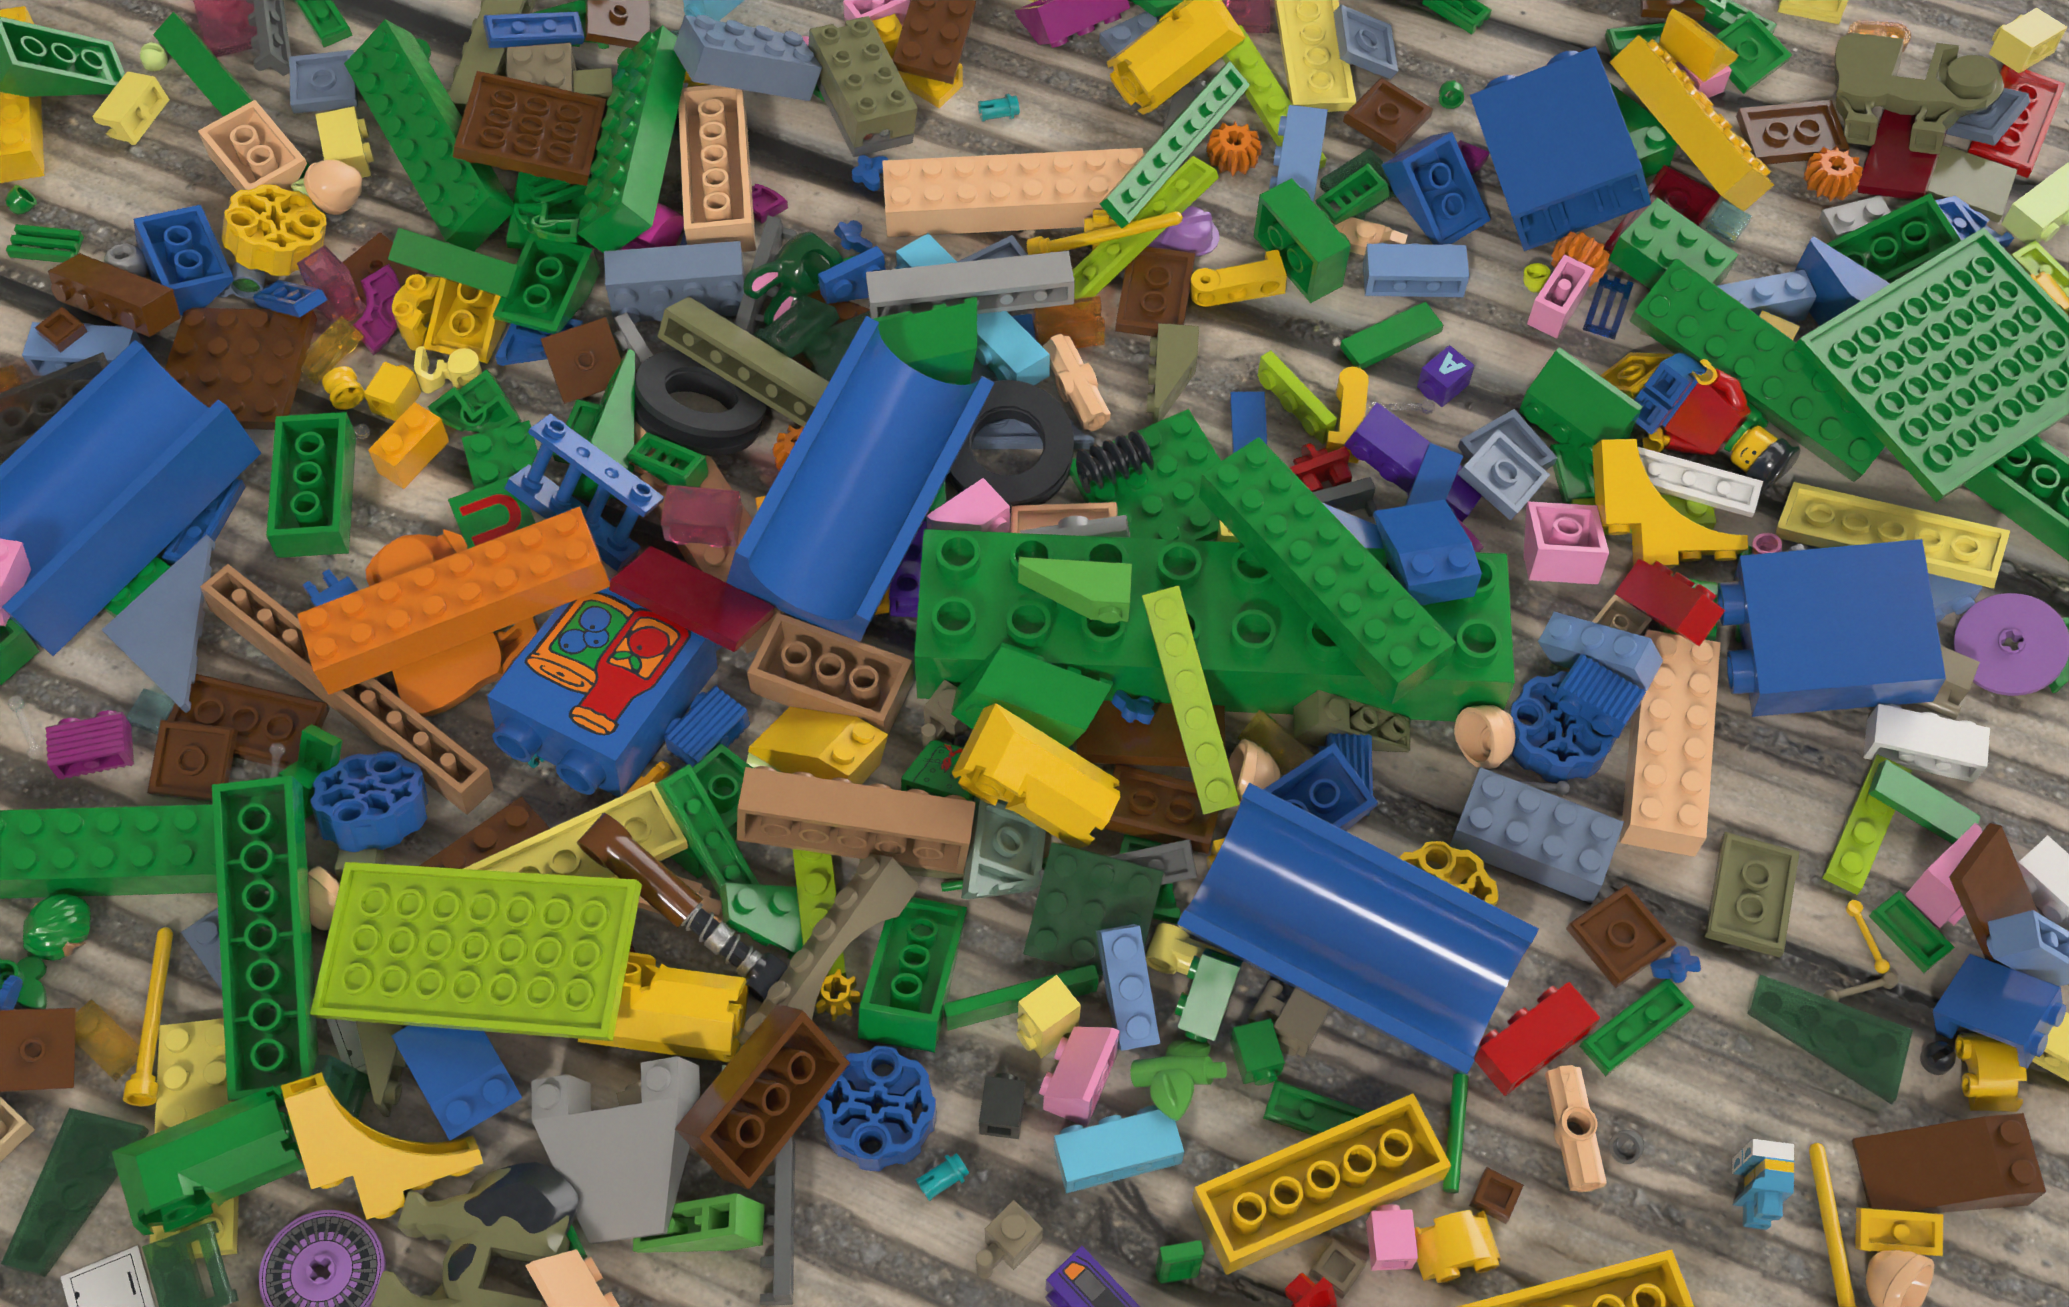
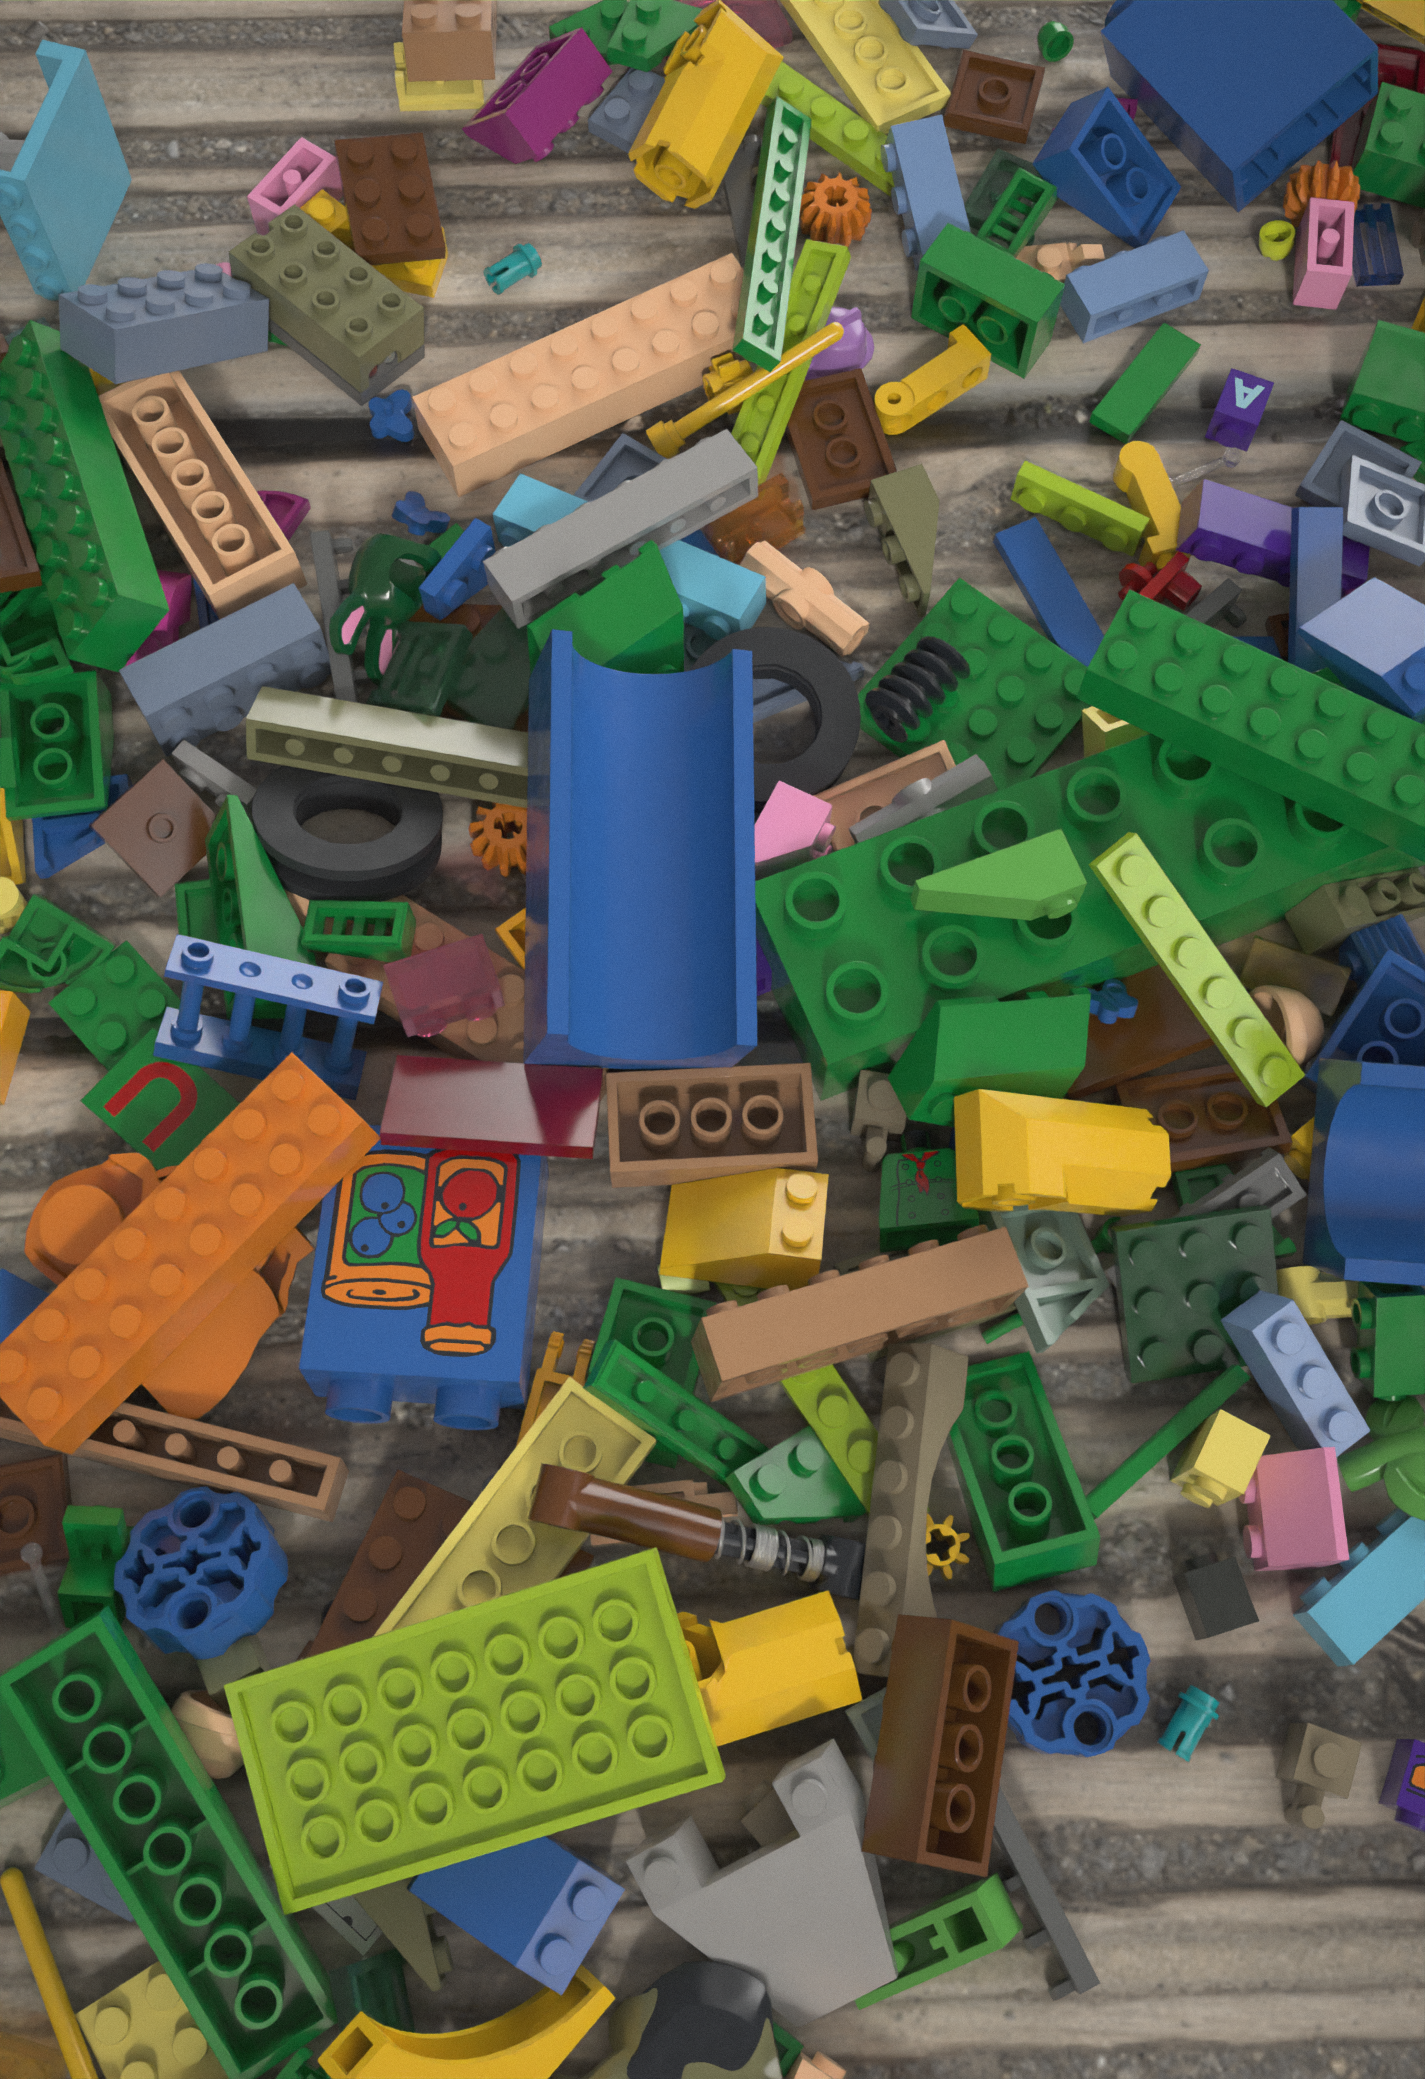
camera: 25 degrees left, 10 degrees up
blue brick [664,686,750,768] -> none

